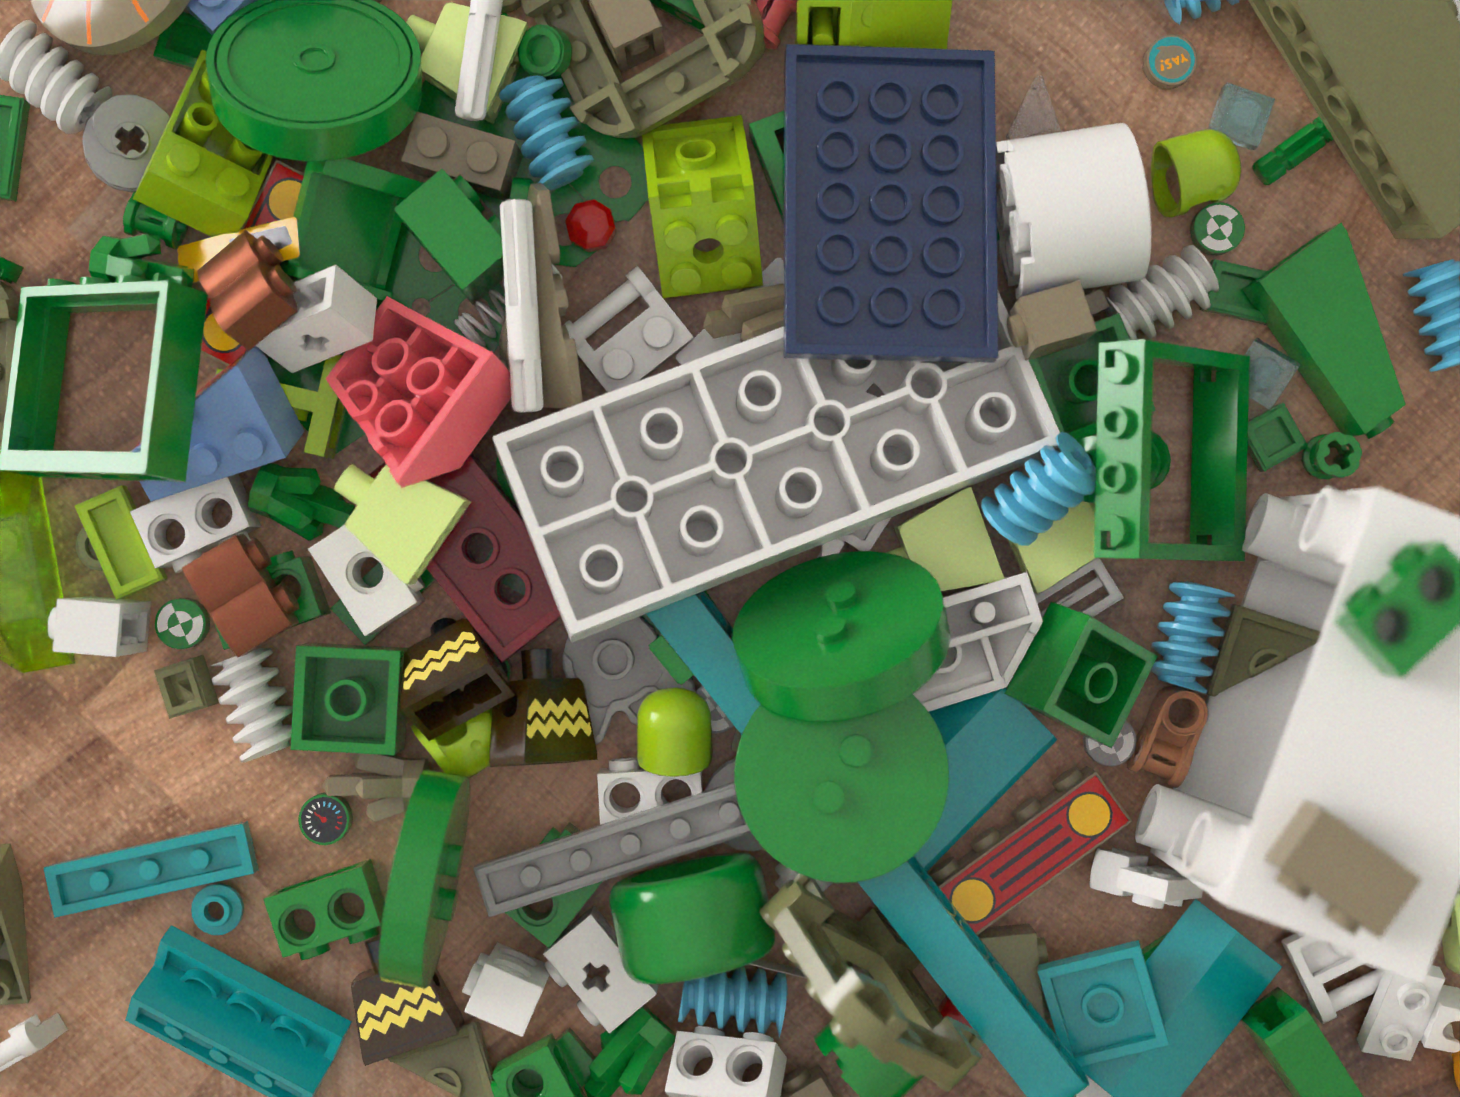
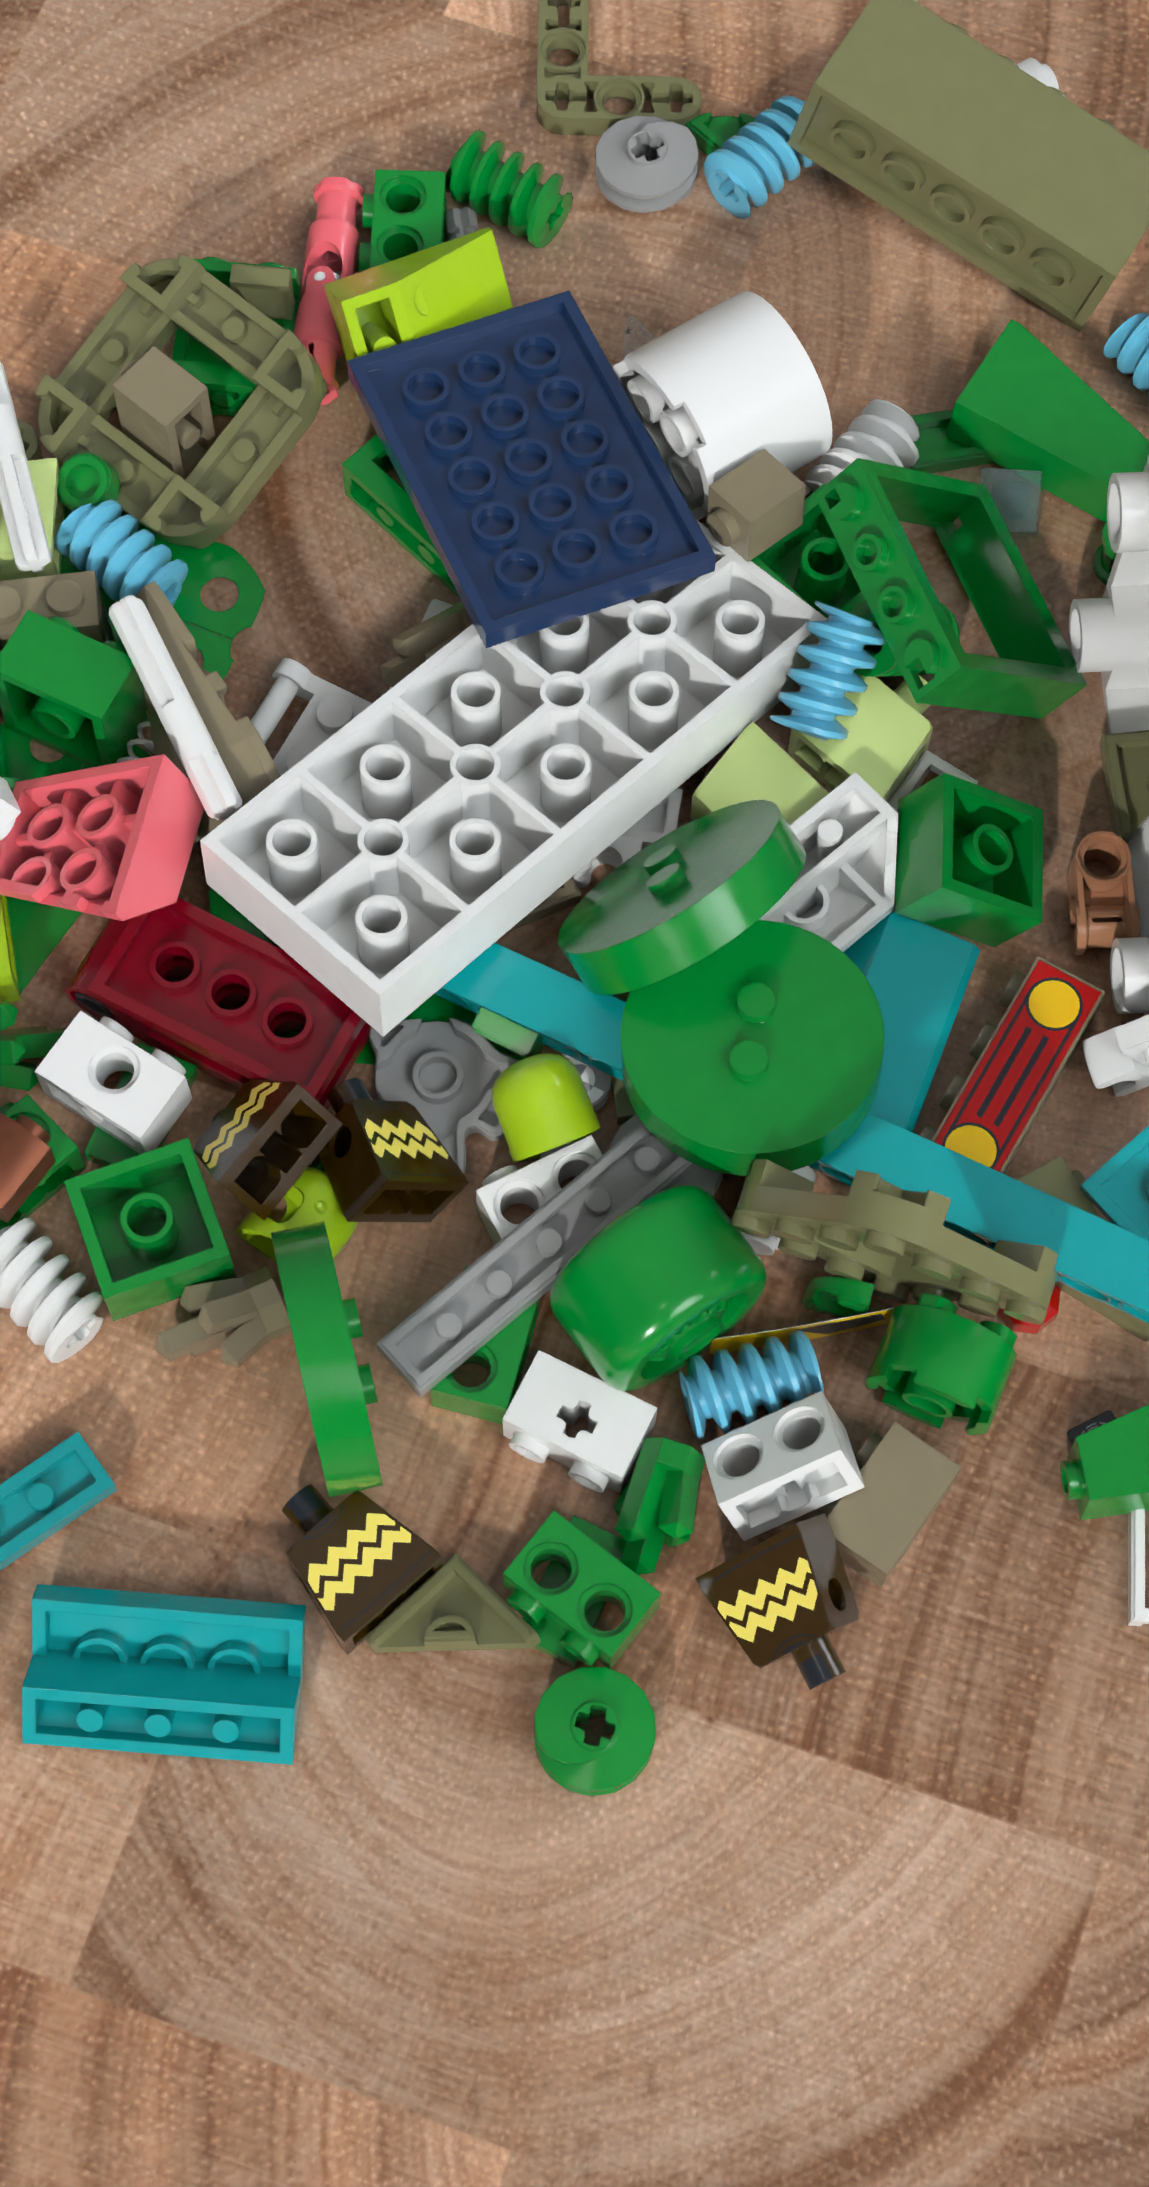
camera: 25 degrees left, 20 degrees down
teal plate [191,883,244,935] -> none
green brick [263,859,385,960] -> none
black tile [298,792,353,845] -> none
yellowish green torso [334,464,471,585] -> none
white brick [462,942,549,1037] -> none
red tile [565,199,617,253] -> none
lime bracket [642,115,763,298] -> none
light grey tile [1082,721,1136,766] -> none
dark tan tile [1143,34,1197,89] -> none
lime helmet [1151,129,1241,217] -> none
medium azure piece [1151,581,1236,694] -> none
green tile [1190,202,1245,256] -> none
clear light blue plate [1208,83,1275,151] -> none
green tile [1248,402,1308,472] -> none
green axle [1252,116,1333,185] -> none

